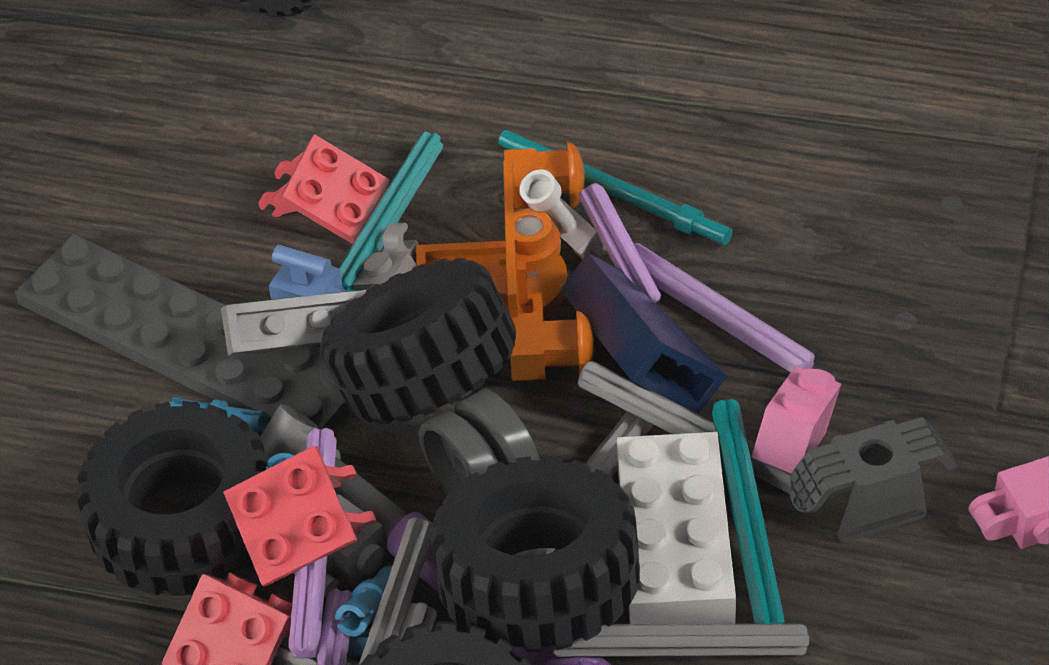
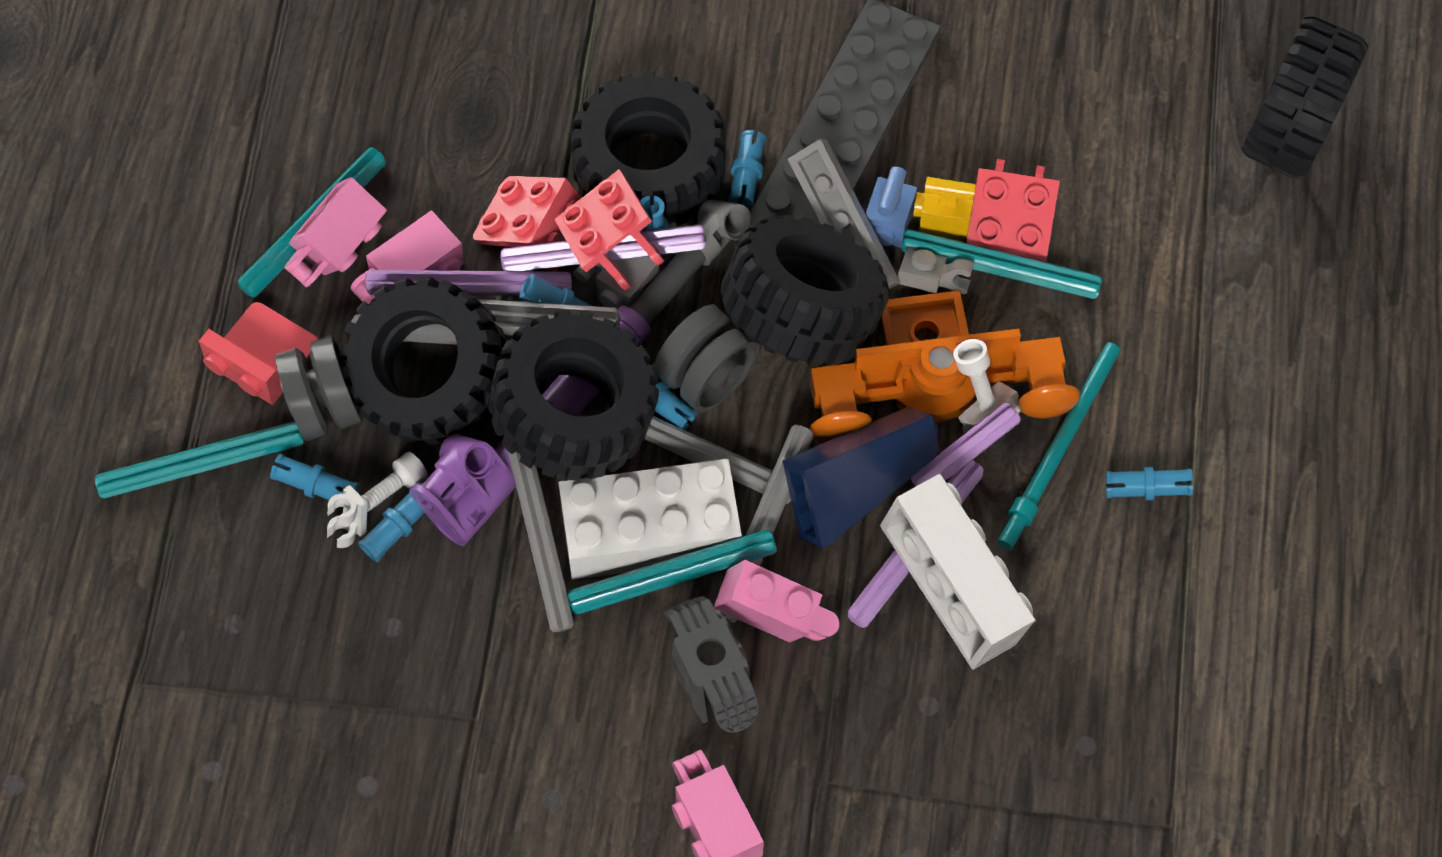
camera: 80 degrees right, 15 degrees up
none -> white brick [880,474,1035,670]
none -> yellow brick [913,177,976,241]
none -> dark azure pin [1105,467,1193,501]

